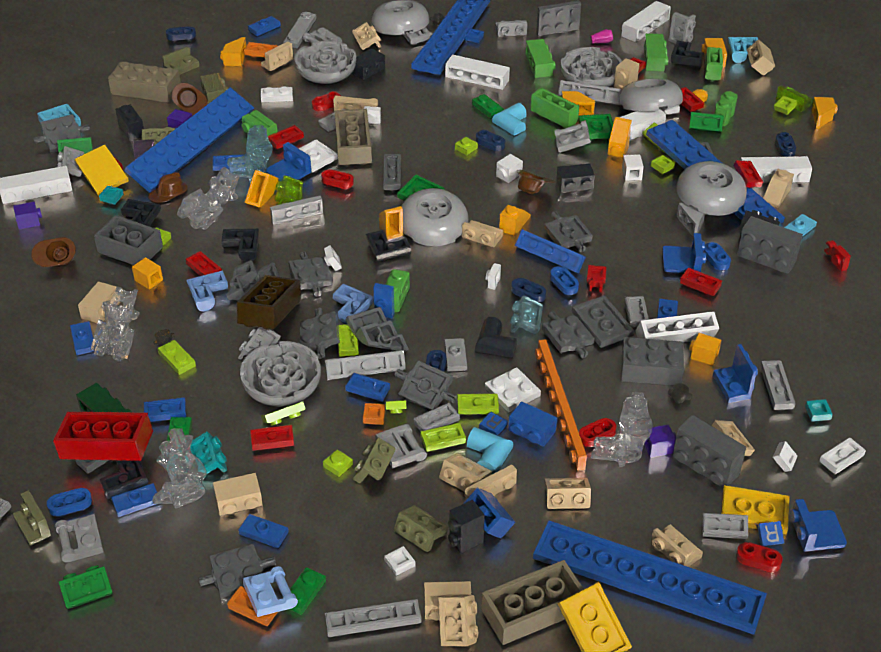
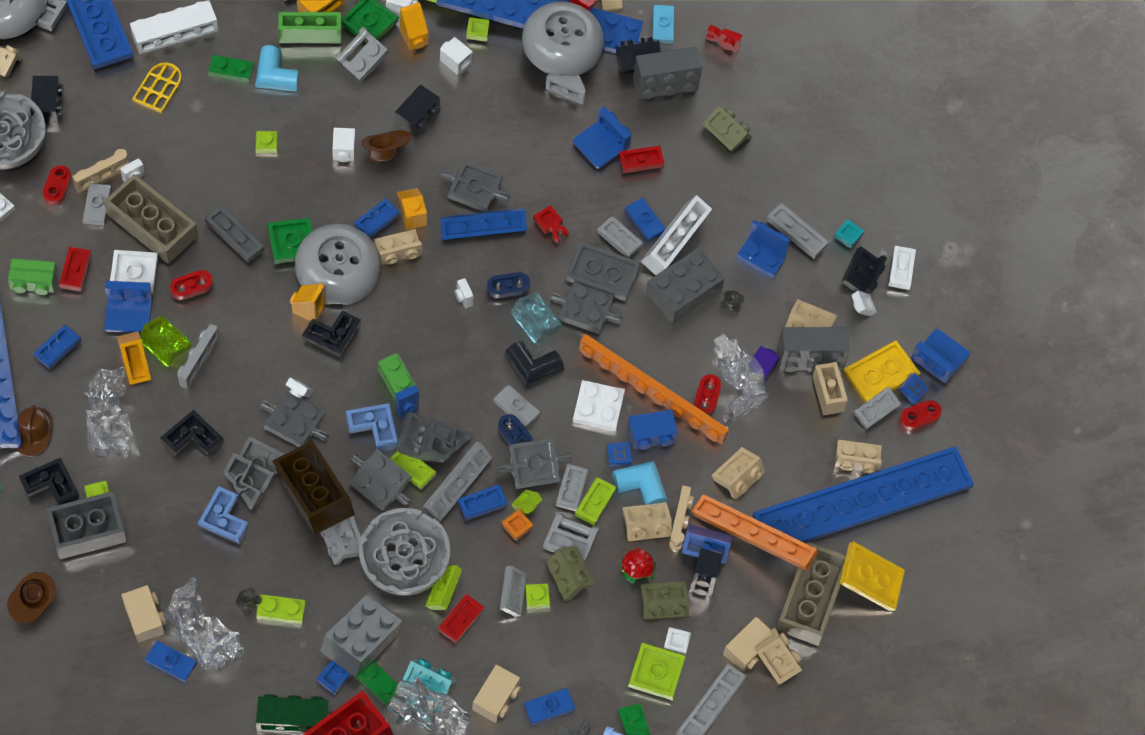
camera: 50 degrees left, 20 degrees up
light orange brick [132,257,163,290] -> none
red plate [185,251,222,276] -> none
clear light blue hips [226,125,273,182] -> none
lime plate [457,394,499,415] -> none
dark blue plate [476,130,505,151] -> none
blue plate [550,266,579,295] -> none
light orange brick [689,333,722,366] -> none
blue plate [703,242,731,270] -> none
none -> yellow window [132,62,182,113]
none -> dark grey brick [320,595,403,678]
none -> blue plate [354,198,400,238]
none -> light grey plate [500,566,527,617]
none -> red piece [620,547,656,583]
none -> lime plate [628,643,686,700]
none -> orange plate [691,494,818,571]
none -> olive bracket [702,105,752,153]
none -> tan brick [812,362,848,416]
none -> black bracket [841,246,887,293]

